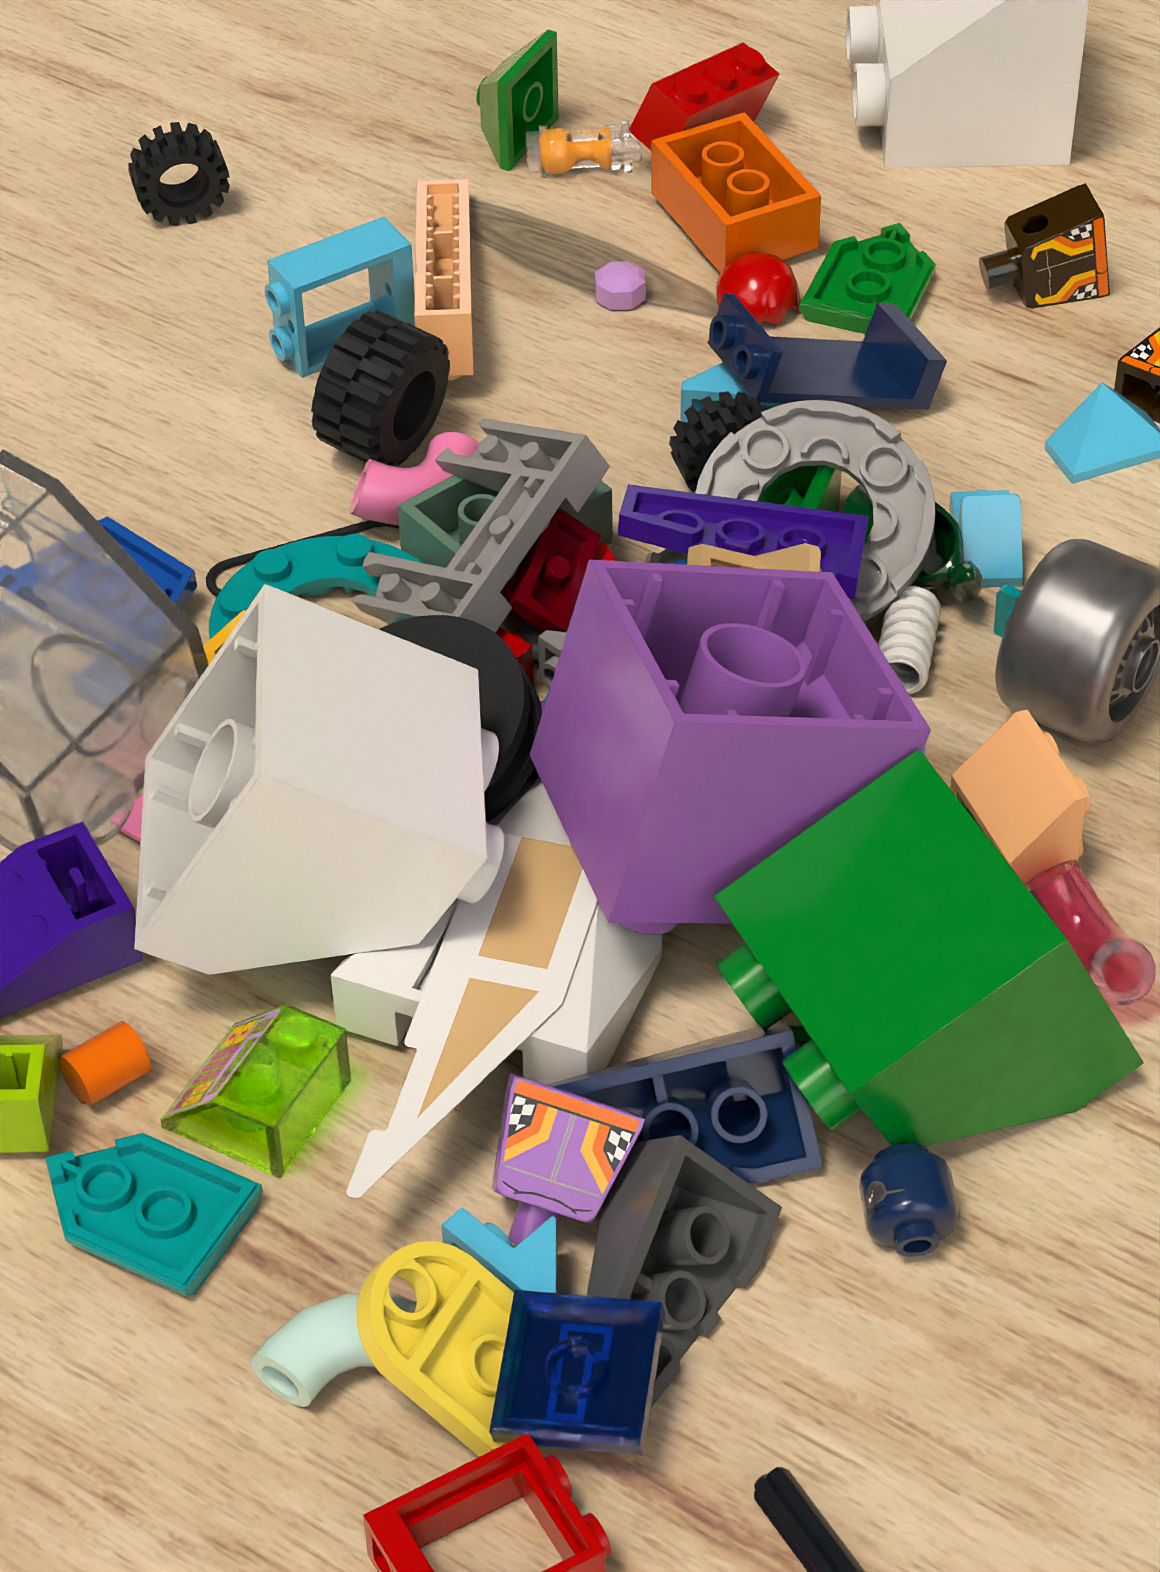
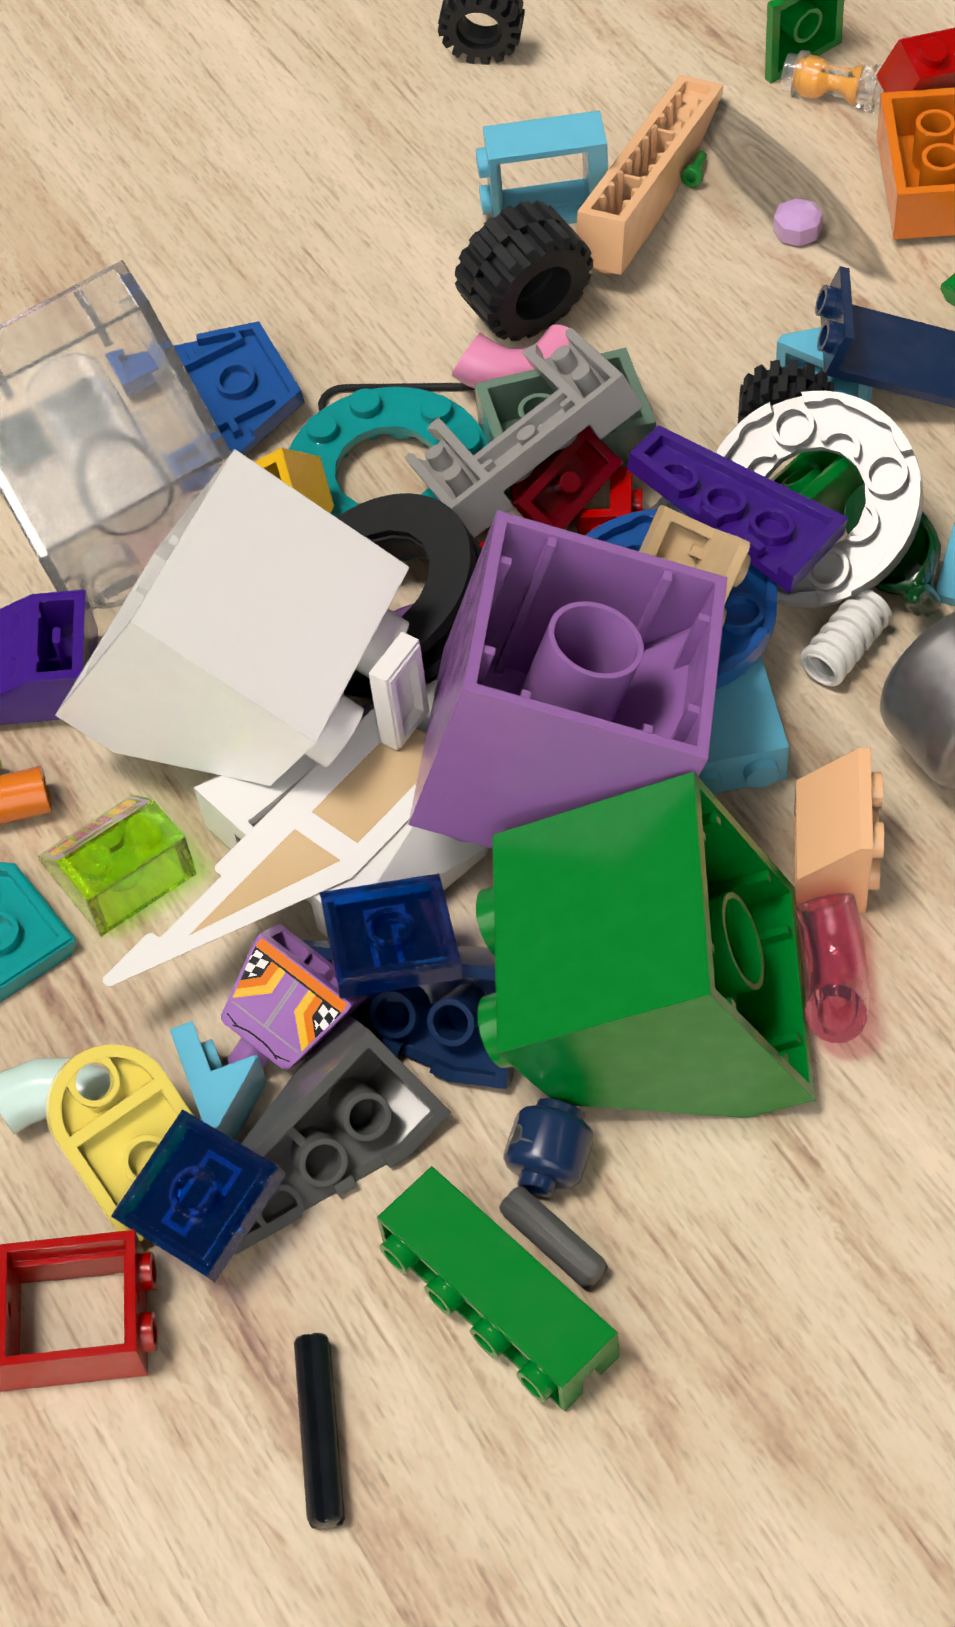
camera: 30 degrees right, 10 degrees up
red hair [716,252,800,326] -> none
none -> clear blue tile [320,873,462,999]
none -> white tile [369,631,429,751]
none -> green brick [377,1166,619,1412]
none -> dark grey axle [499,1186,608,1290]
none -> green piece [680,150,707,188]

